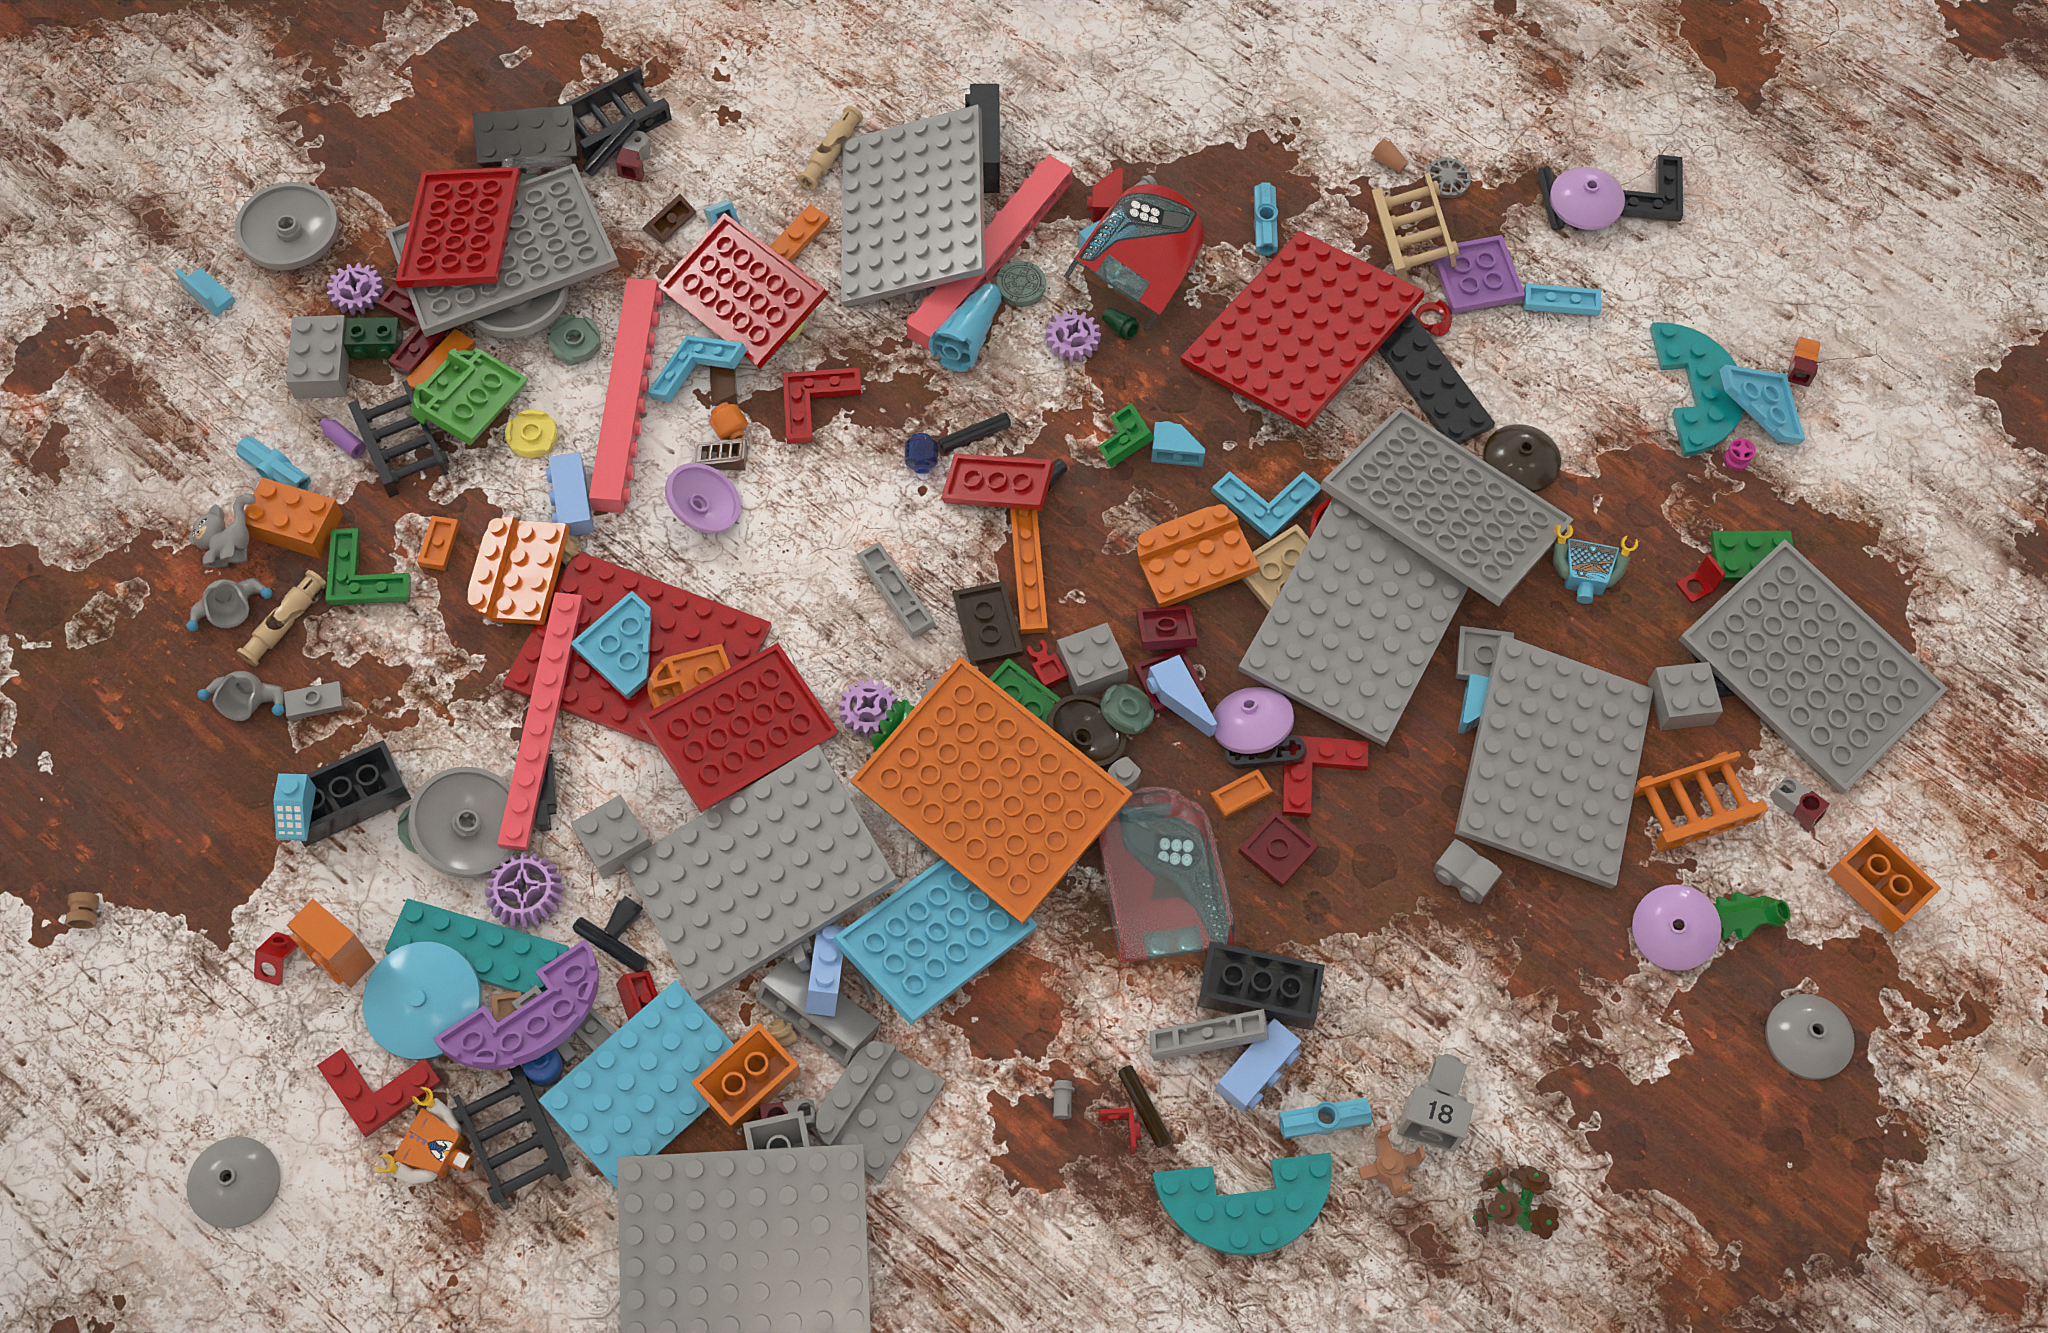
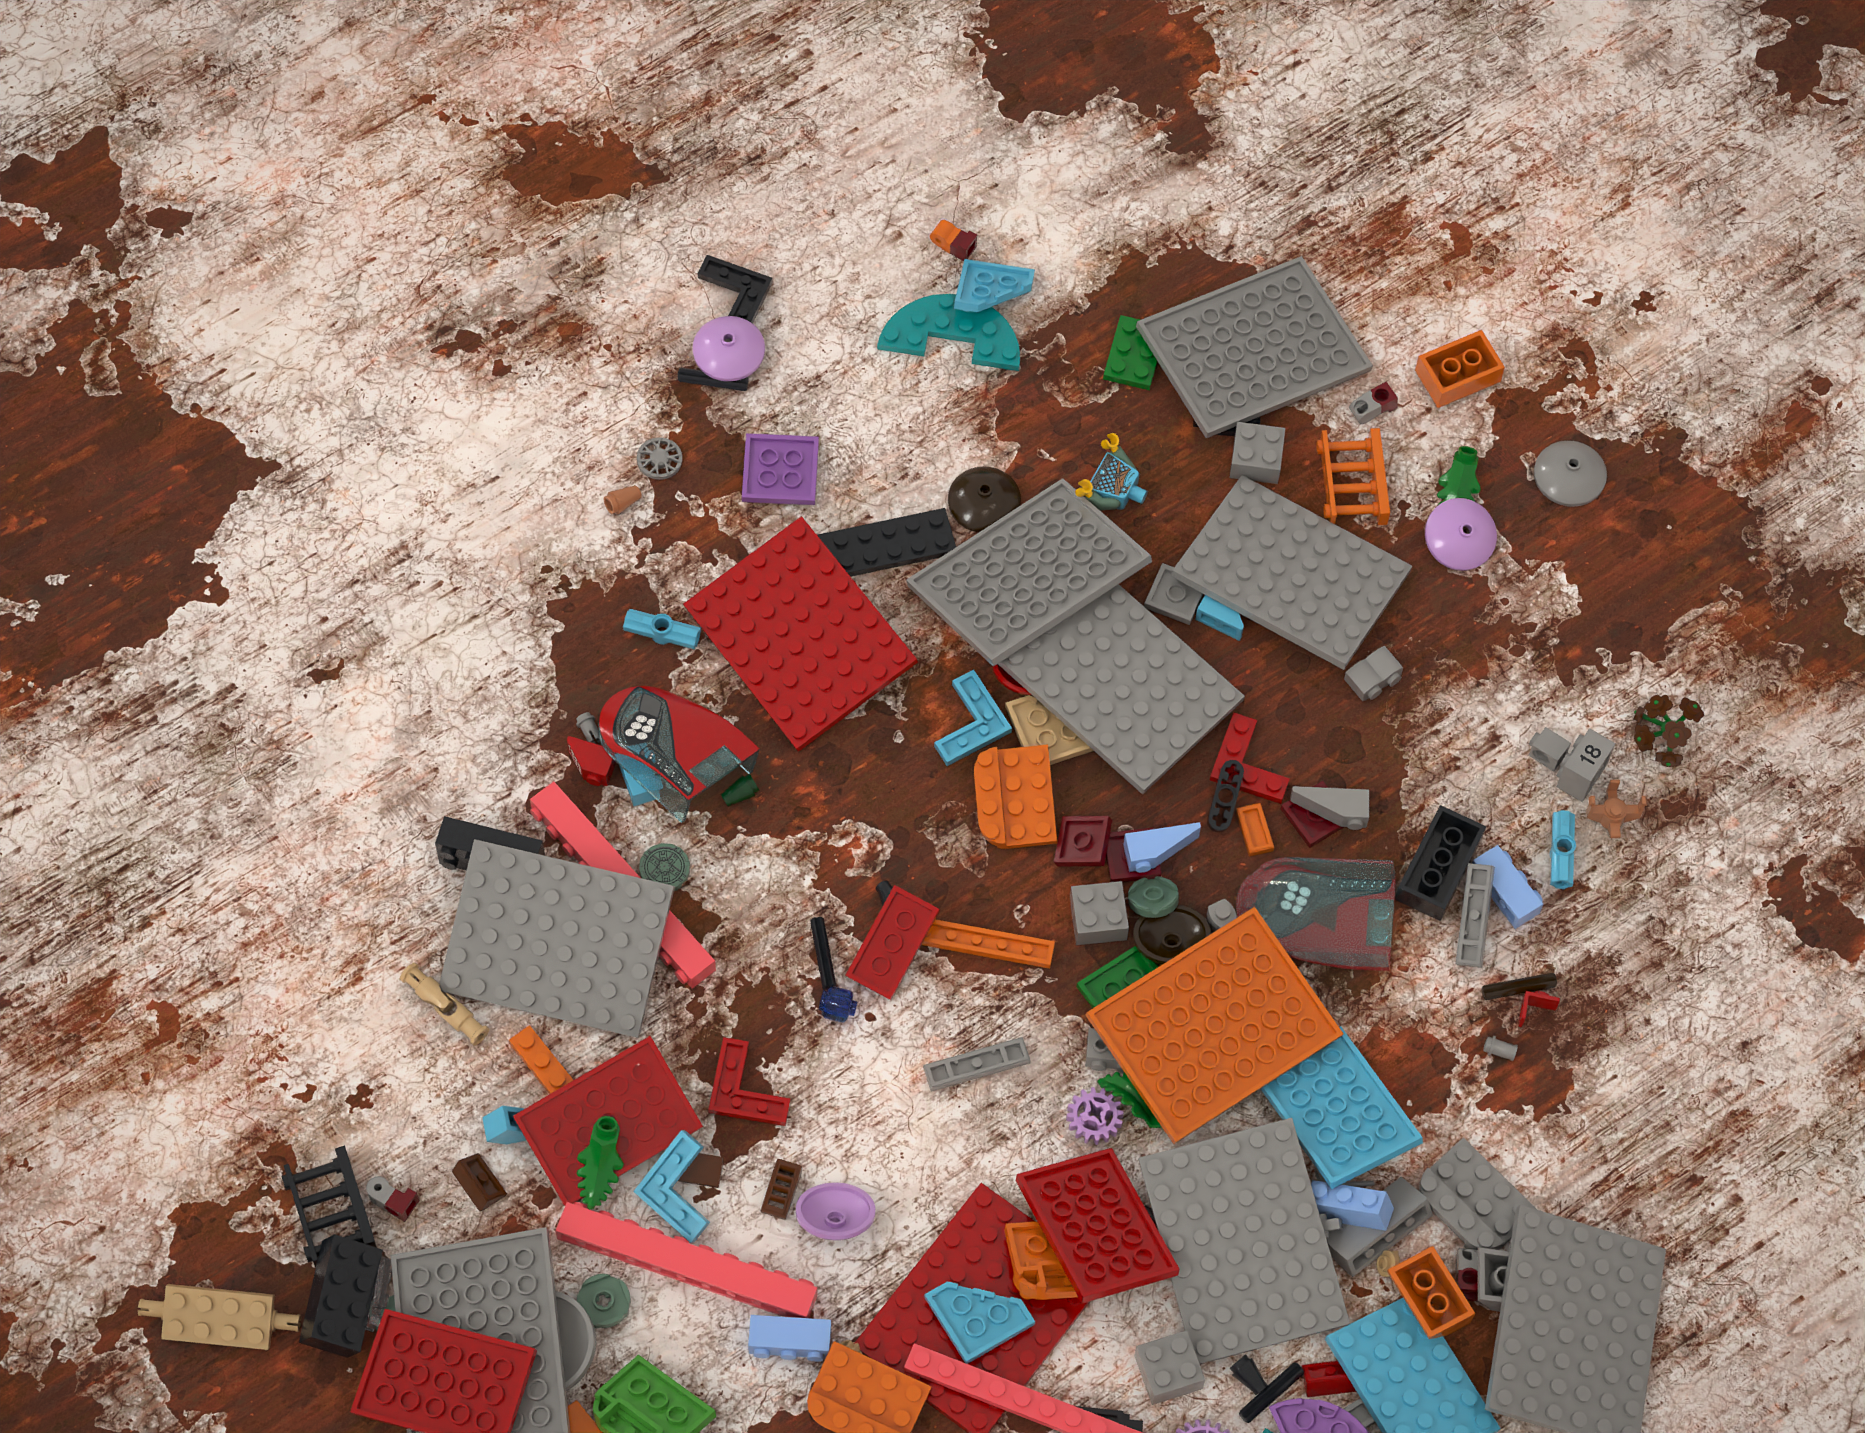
camera: 75 degrees left, 0 degrees up
light yellow tile [505,409,558,458] -> none
black axle [582,115,640,176] -> none
orange head [709,402,748,440] -> none
medium azure cone [928,284,1002,372] -> none
dark brown plate [952,581,1023,666] -> none
red plate [1027,640,1068,688] -> none
lavender gear [1045,310,1101,363] -> none
green plate [1098,403,1155,467] -> none
medium azure slope [1151,421,1205,467] -> none
teal plate [1152,1153,1332,1256] -> none
lavender dish [1213,687,1294,754] -> none
tan fence [1372,172,1460,281] -> none
red piece [1415,299,1453,337] -> none
medium azure plate [1524,283,1601,316] -> none
red bracket [1676,554,1725,603] -> none
dark pink wheel [1724,438,1756,471] -> none
none -> tan plate [138,1284,301,1350]
none -> green plant [577,1116,624,1209]
none -> light grey slope [1290,786,1369,830]

